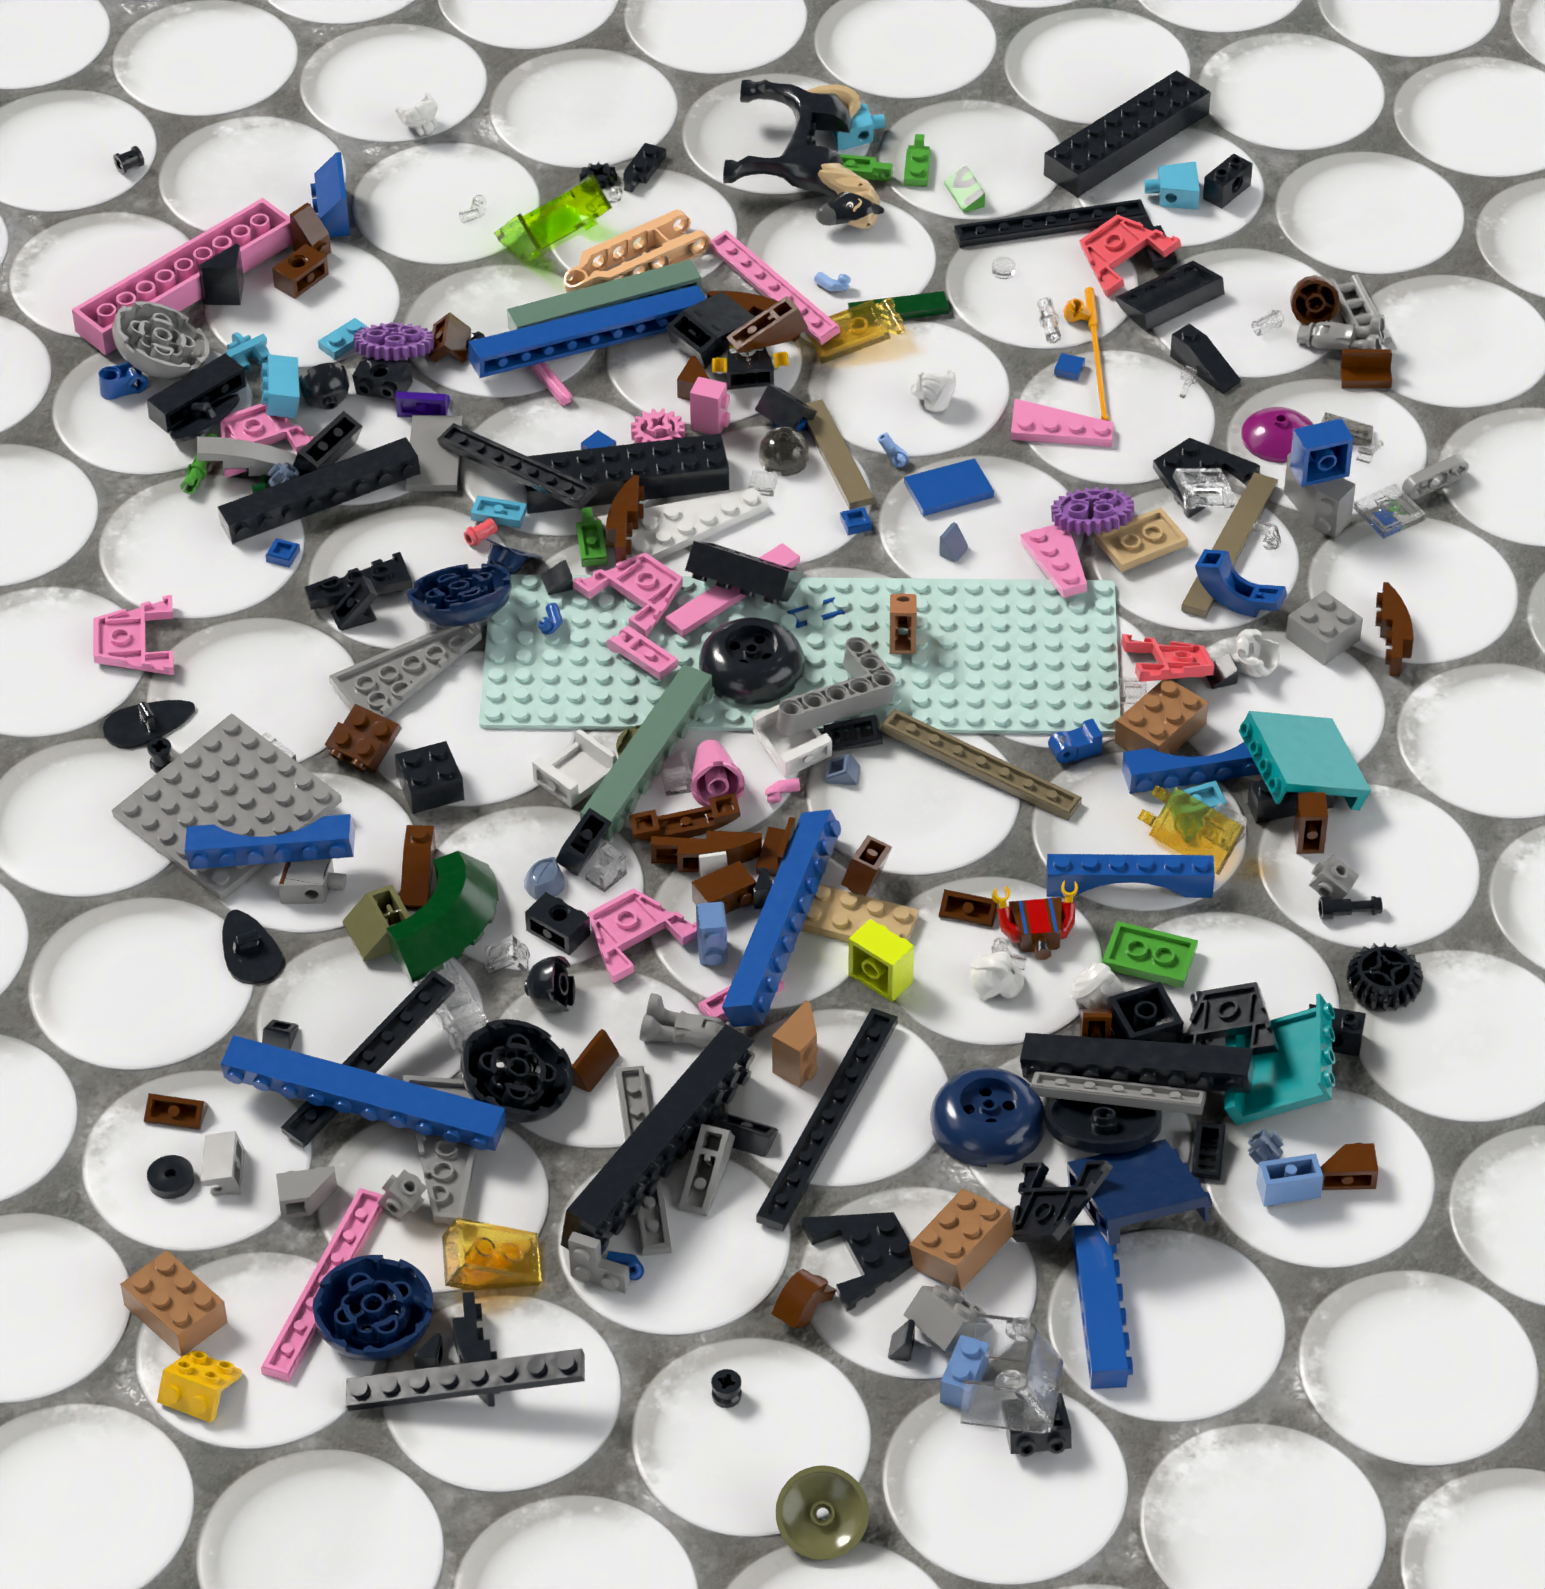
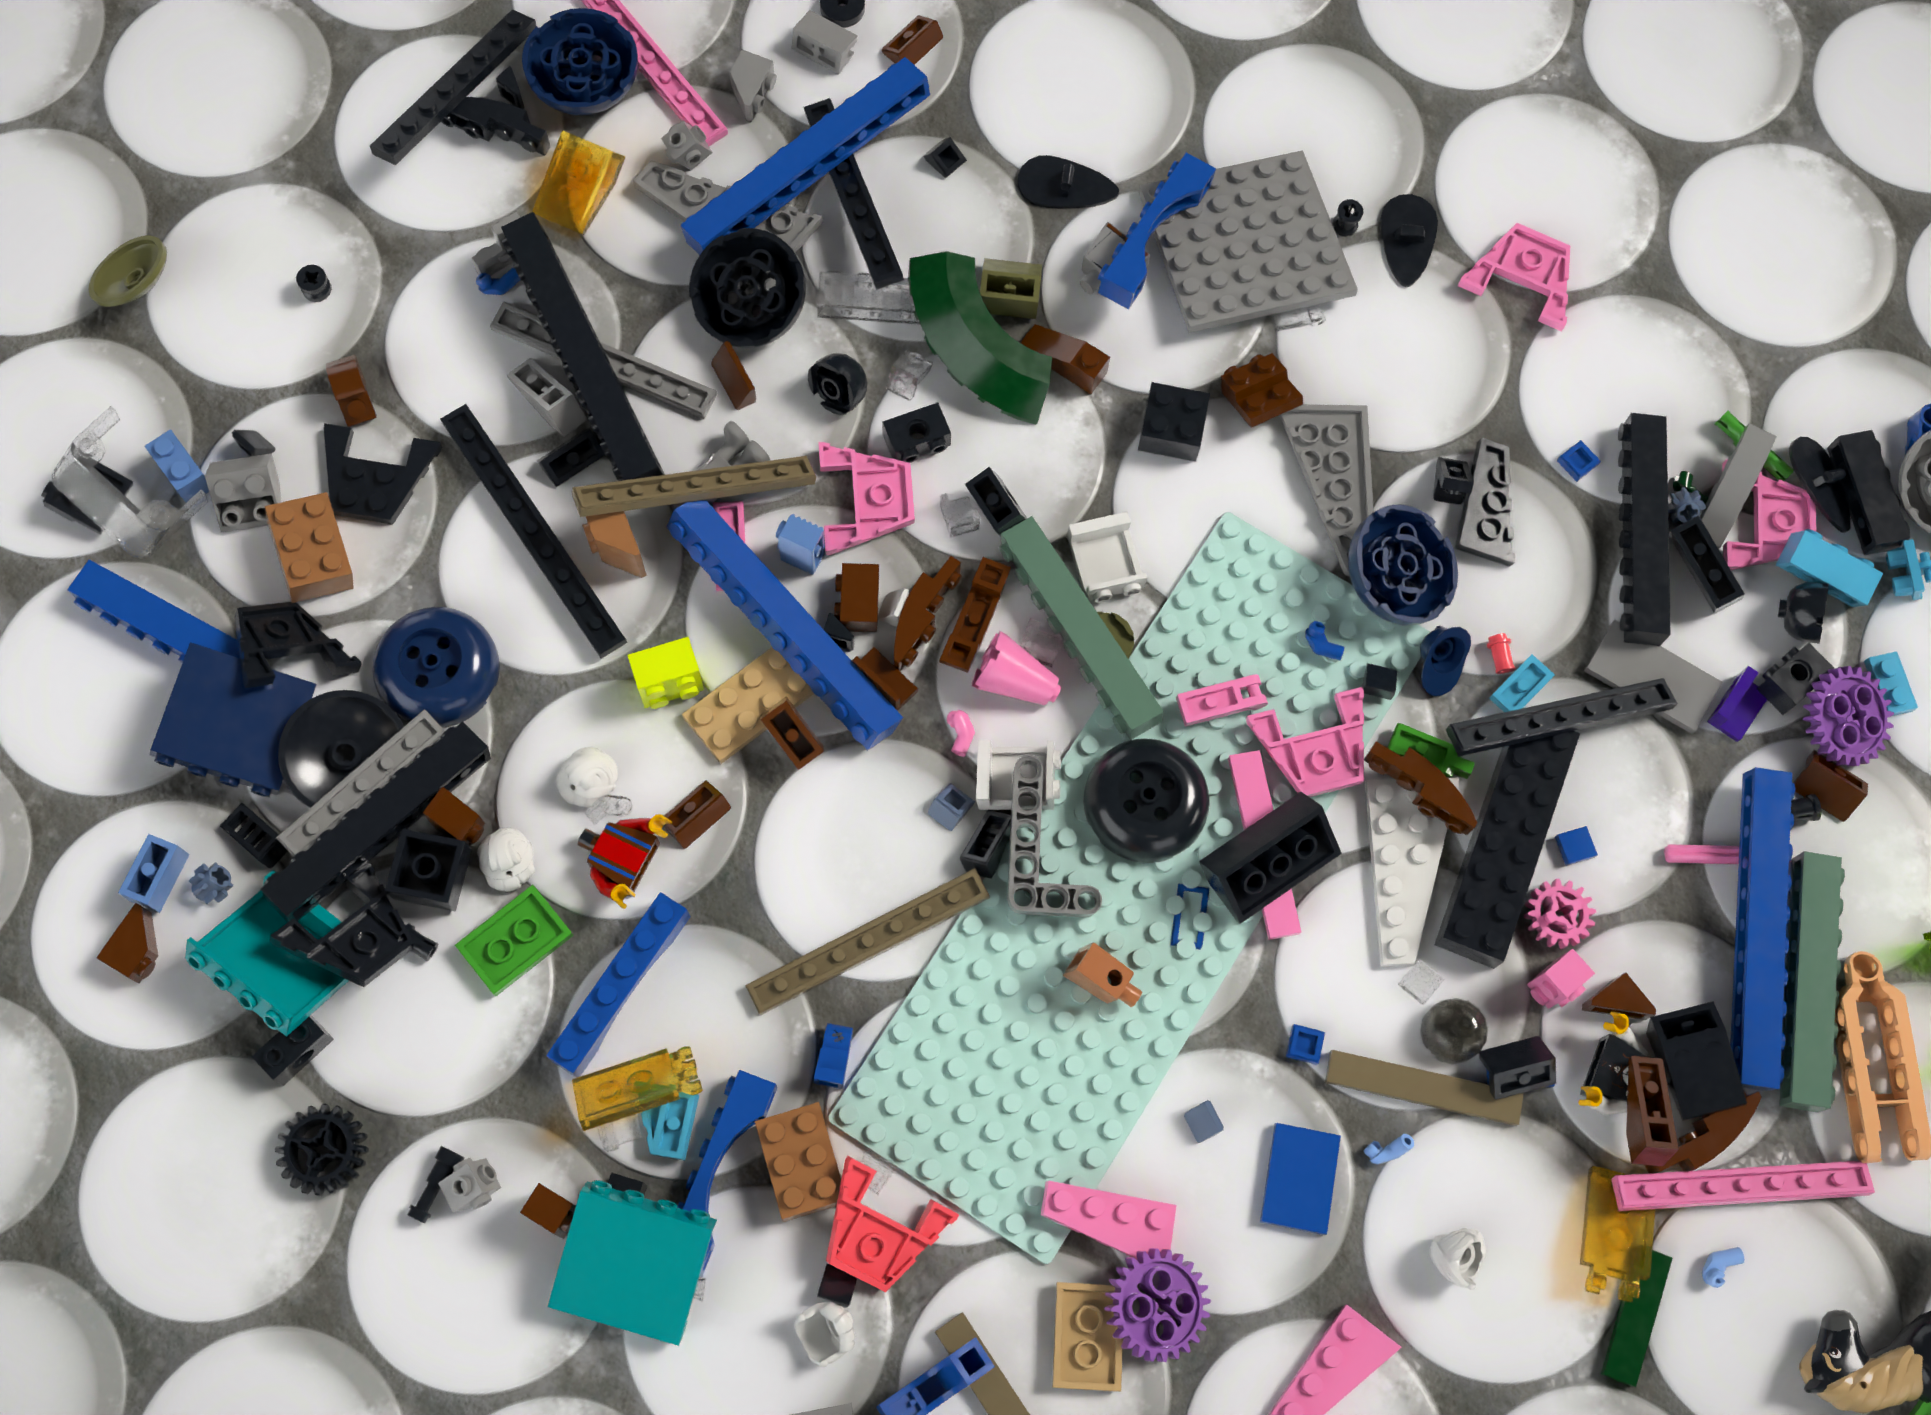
camera: 115 degrees right, 25 degrees up
sand blue hat [524,857,565,899] -> none
none -> dark tan tile [572,456,816,517]

